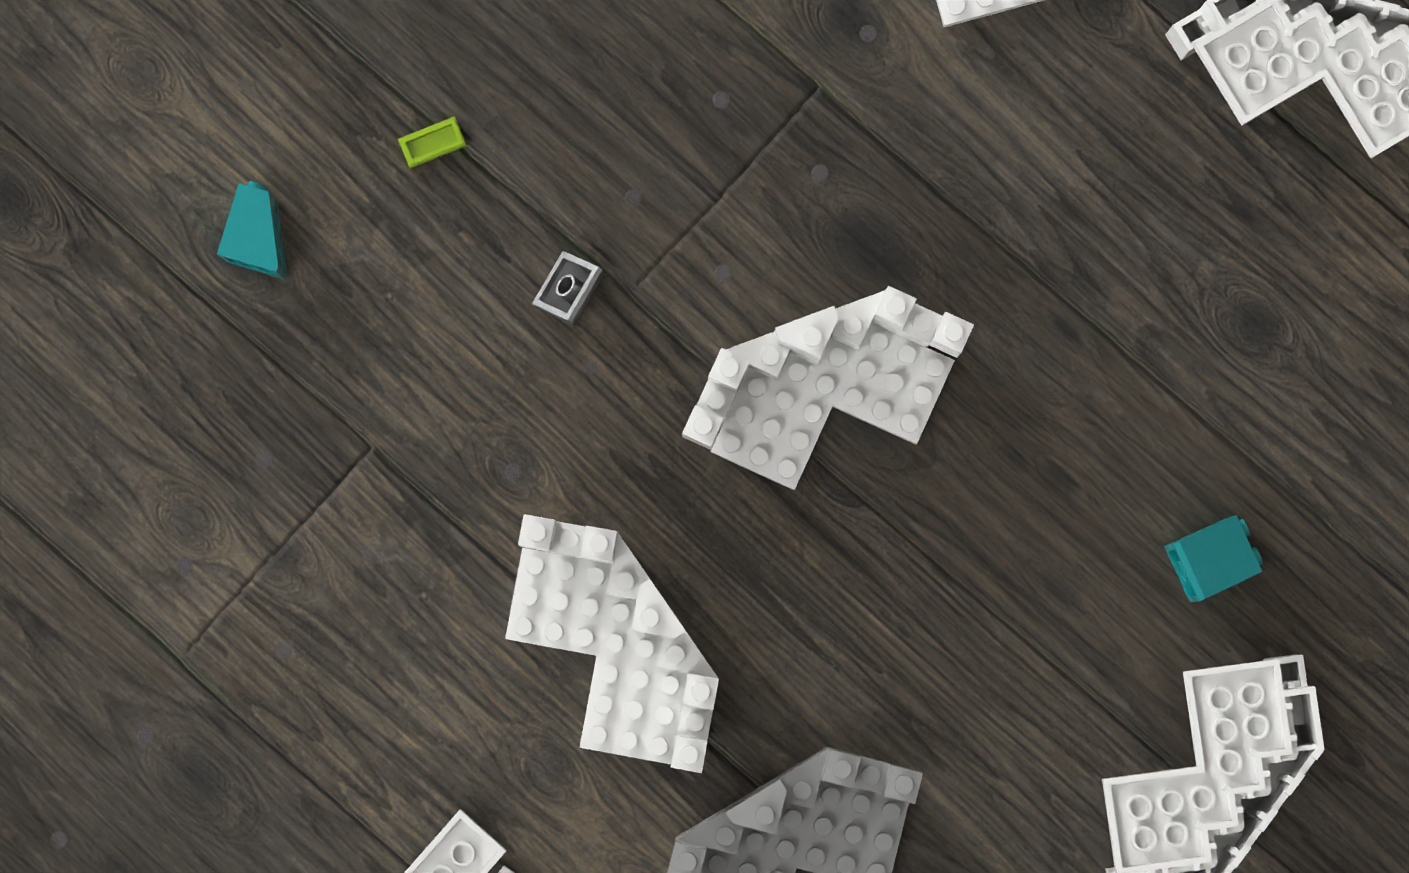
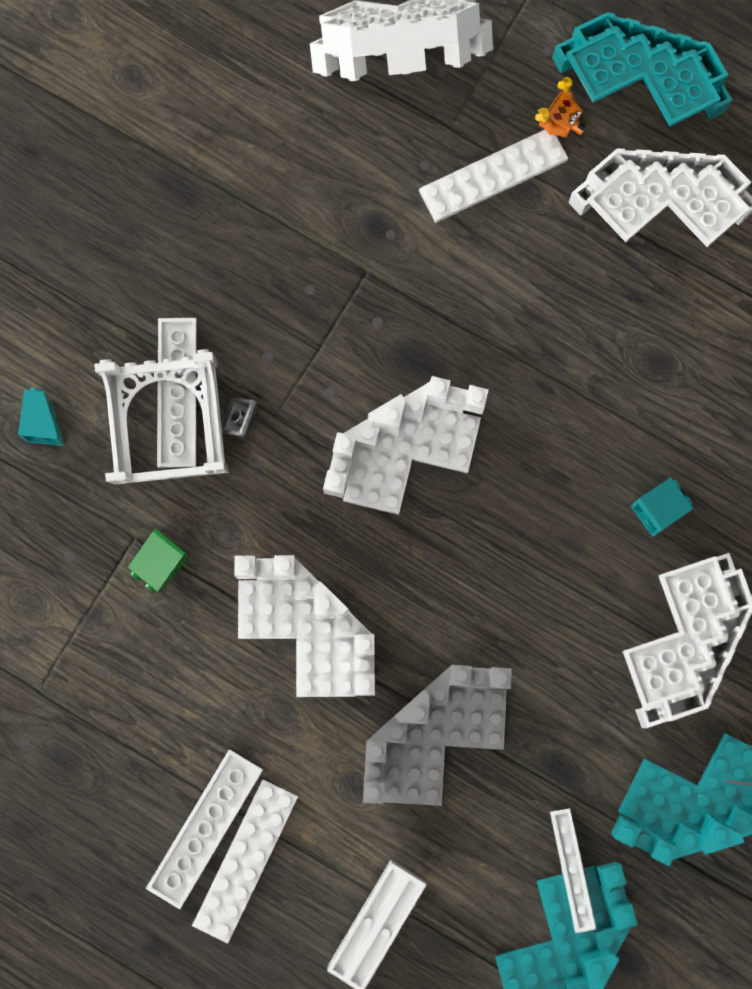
camera: 10 degrees left, 5 degrees down
lime tile [398,116,467,169] -> none
none -> white arch [95,349,229,484]
none -> slope [128,529,190,593]
none -> white plate [157,318,197,468]

